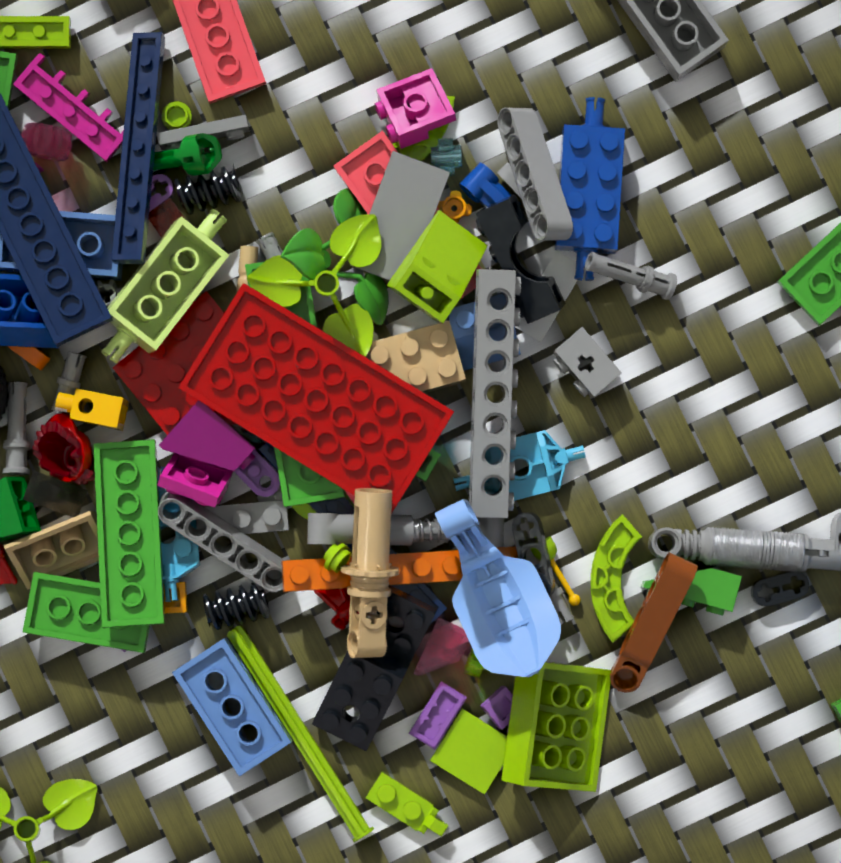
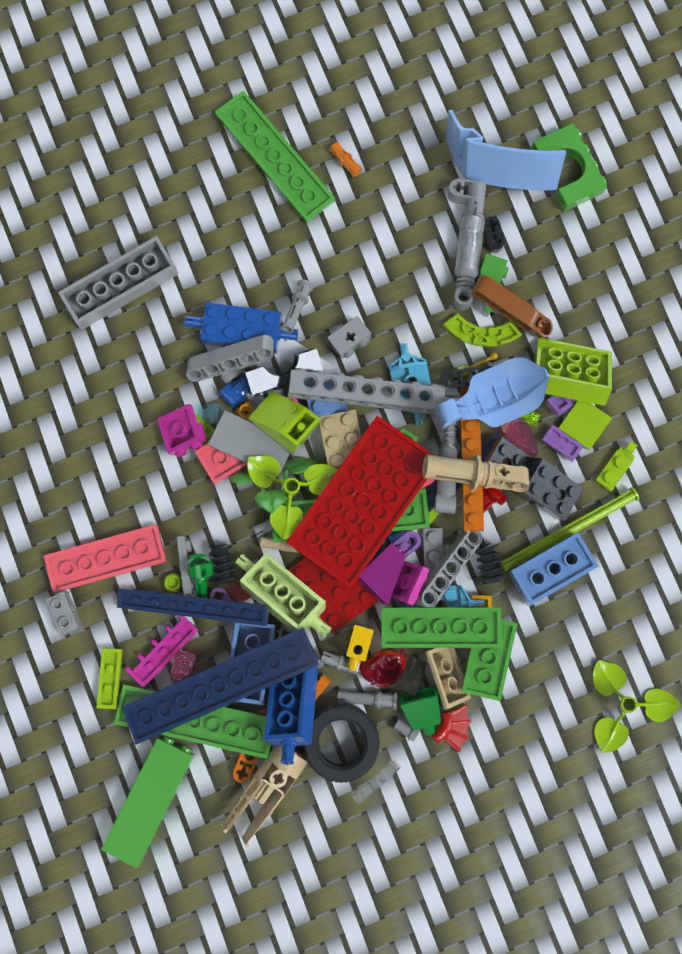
camera: 85 degrees left, 5 degrees down
lime plate [323,543,352,573] -> none

